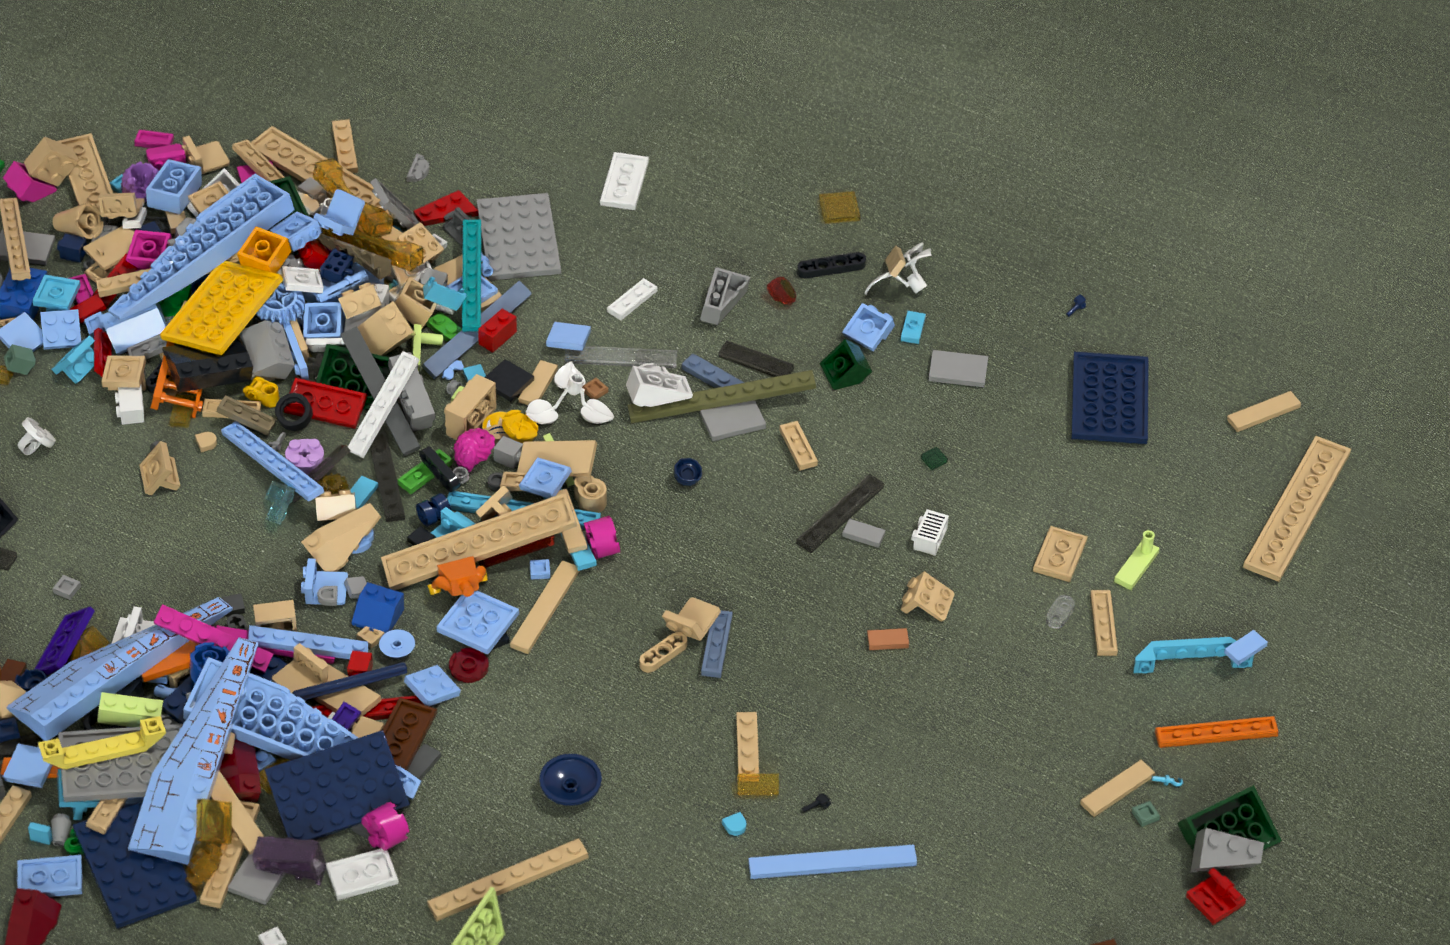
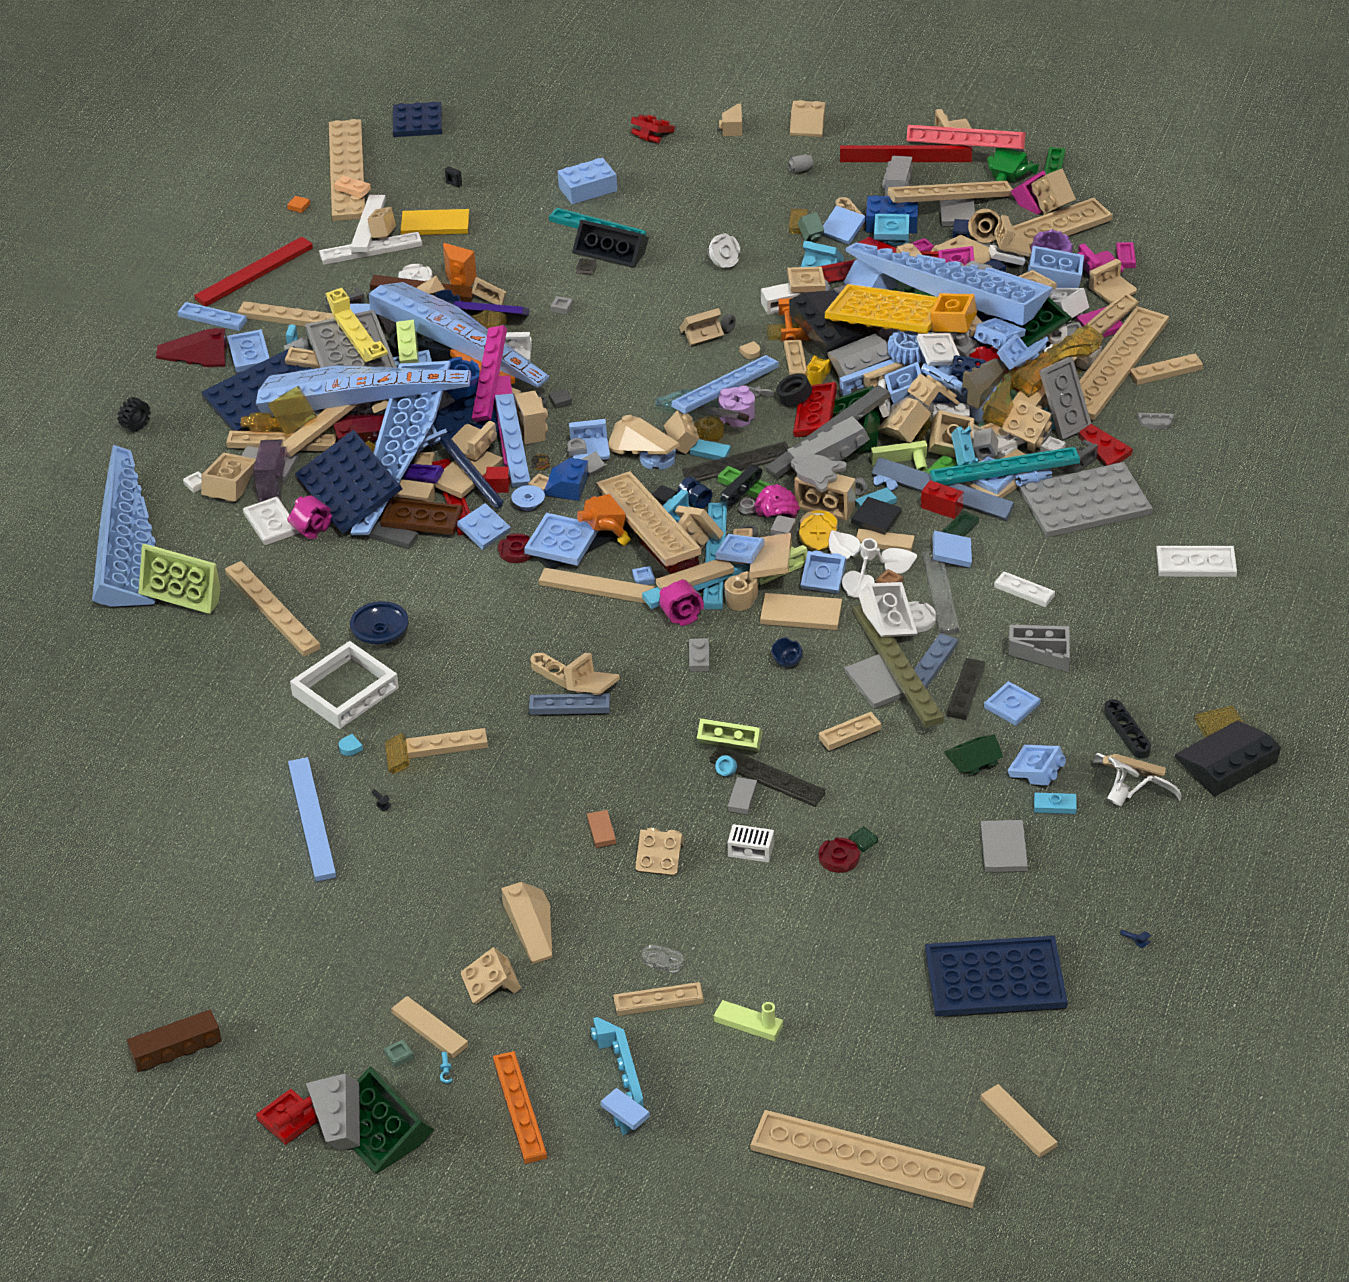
camera: 85 degrees right, 5 degrees down
light blue plate [40,309,81,350] -> none
dark tan plate [216,395,277,436] -> none
white tile [346,351,419,458] -> none
clear red rock [766,277,796,305] -> none
tan tile [1033,526,1088,582] -> none
none -> tan slope [201,452,258,502]
none -> white window [290,641,399,729]
none -> tan bracket [461,947,521,1004]
none -> tan slope [472,277,506,305]
none -> tan wedge [501,882,552,964]
none -> clear smoke tile [531,454,550,470]
none -> light grey plate [689,638,709,672]
none -> yellowish green brick [697,719,763,752]
none -> medium azure tile [715,755,737,777]
none -> tan tile [760,593,842,630]
none -> light grey tile [791,454,846,492]
none -> light blue plate [800,551,846,594]
none -> dark red tile [818,837,860,873]
none -> clear green tile [942,511,979,537]
none -> light blue tile [984,681,1041,726]
none -> black slope [1174,720,1281,797]

